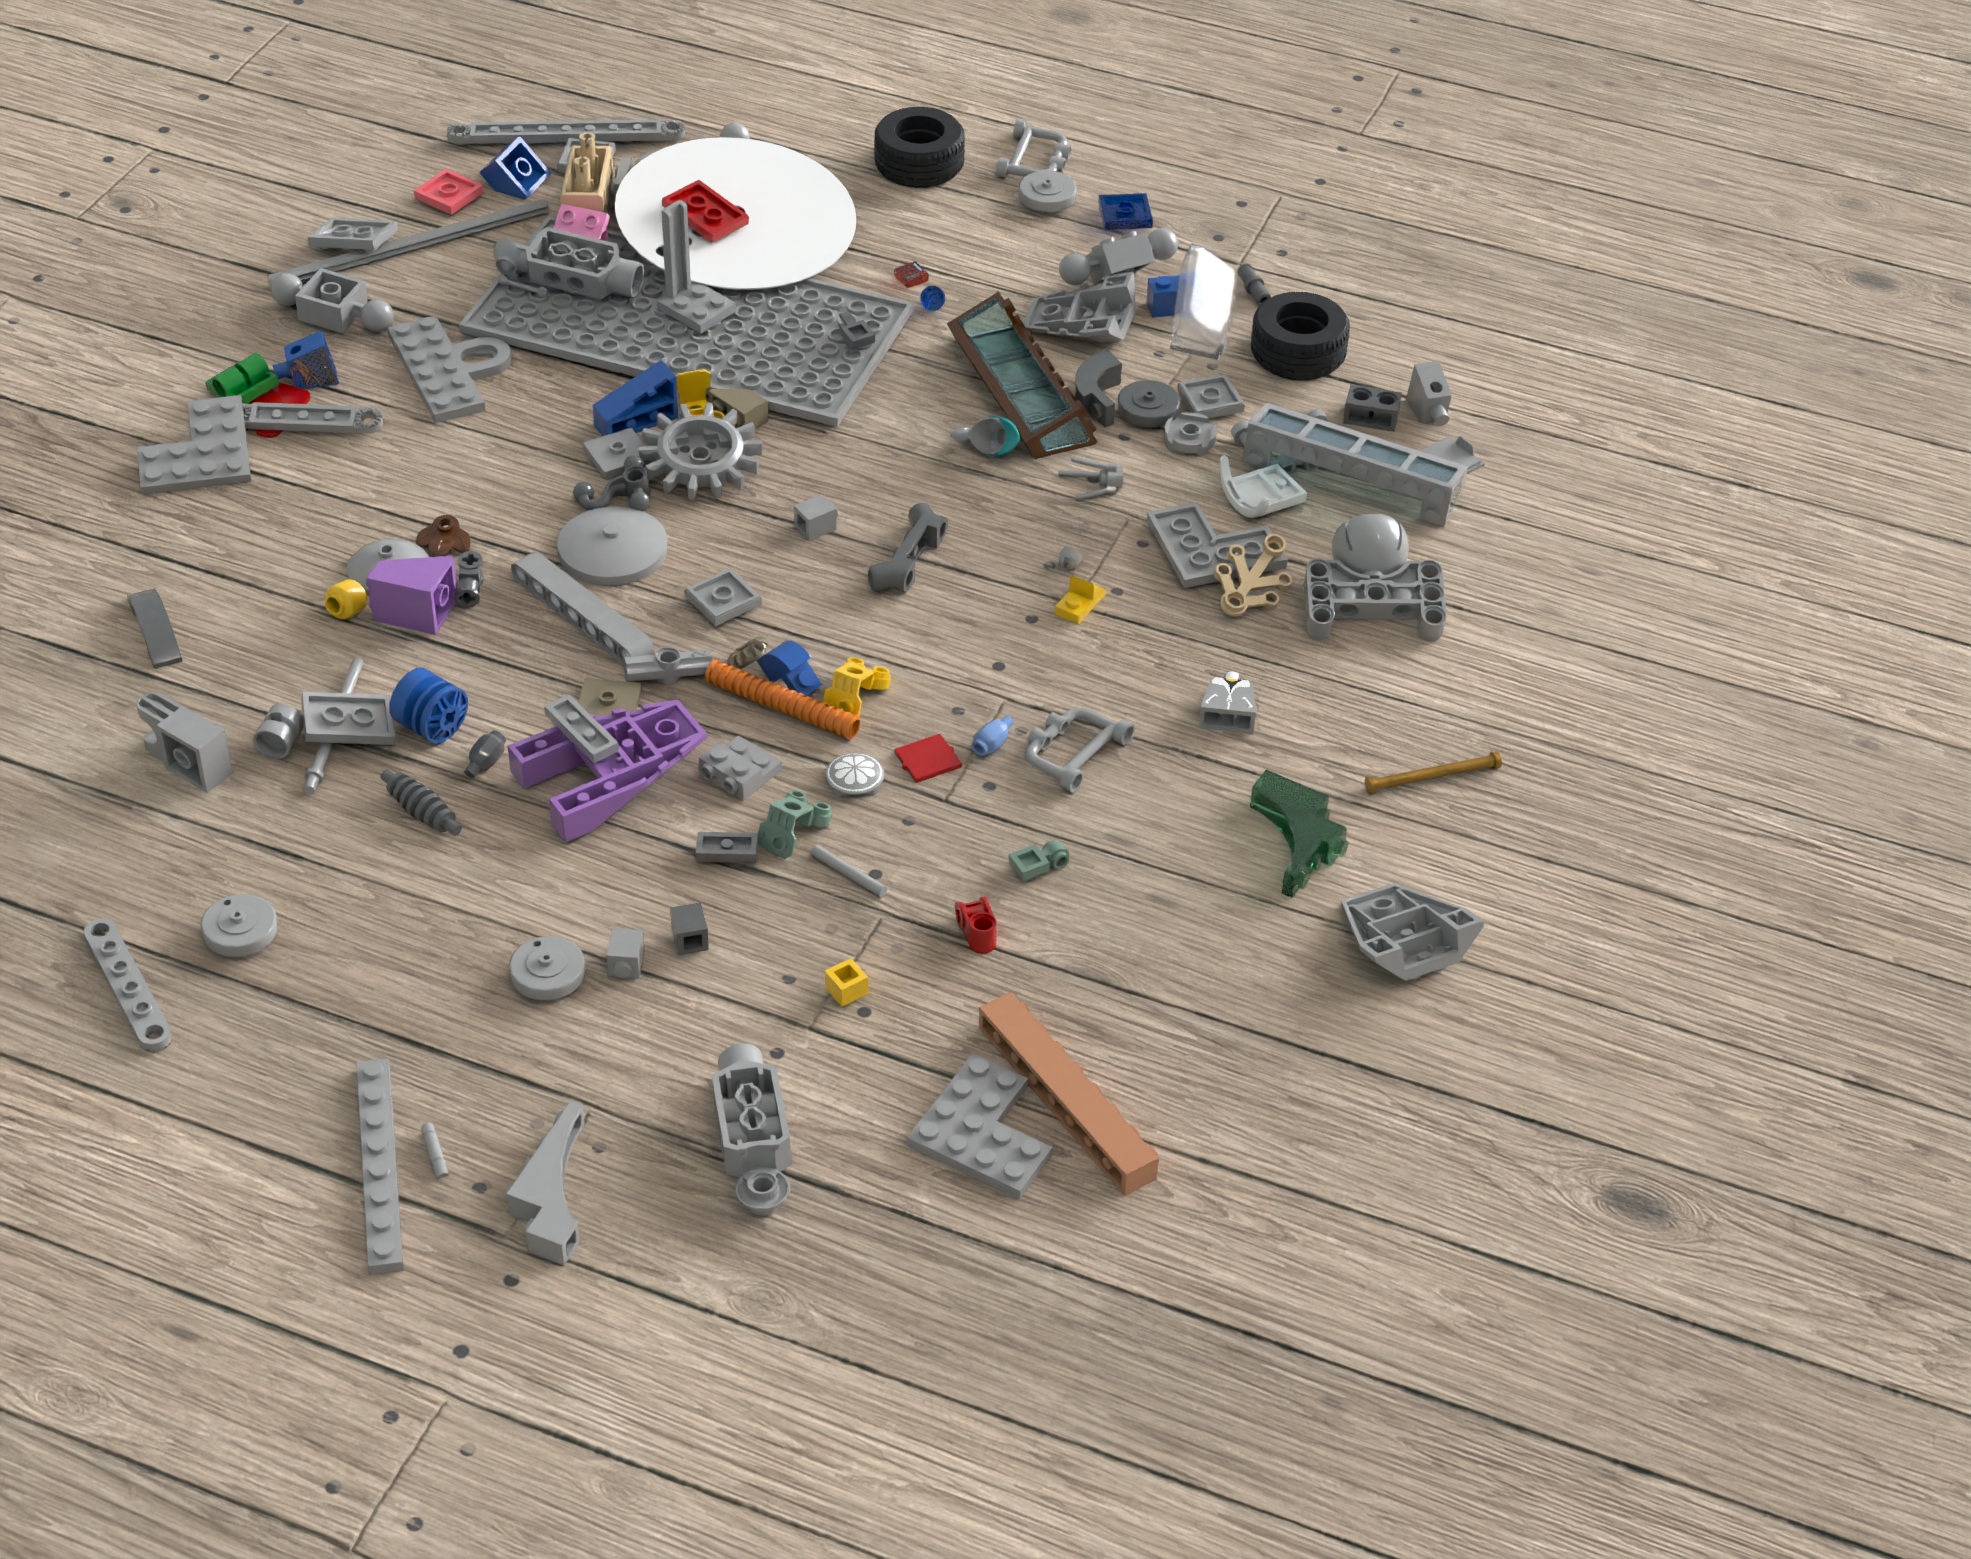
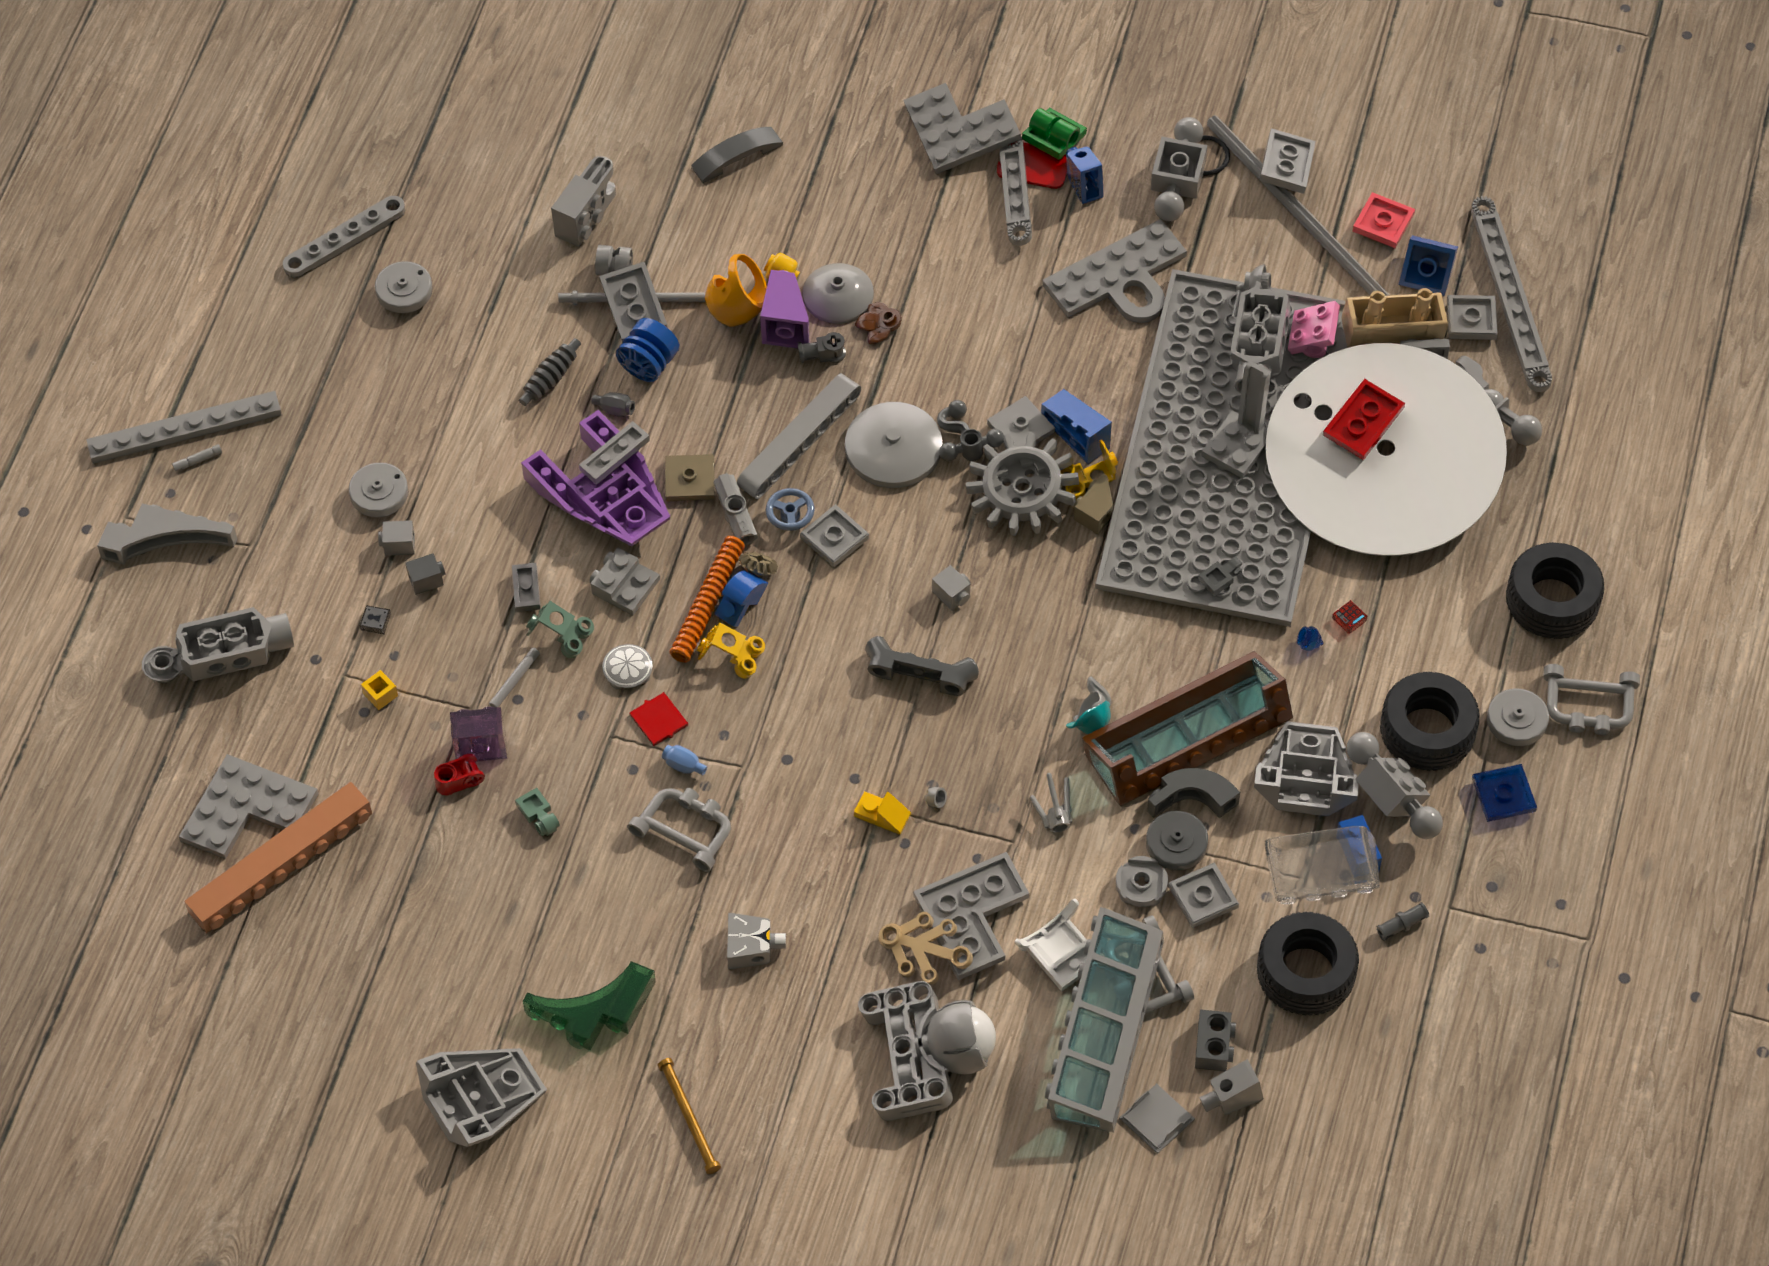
camera: 85 degrees right, 15 degrees up
none -> tile [359,605,391,635]
none -> clear purple brick [450,706,507,763]
none -> light orange piece [705,254,767,327]
none -> sand blue piece [766,488,815,531]
none -> black tyre [1380,672,1480,771]

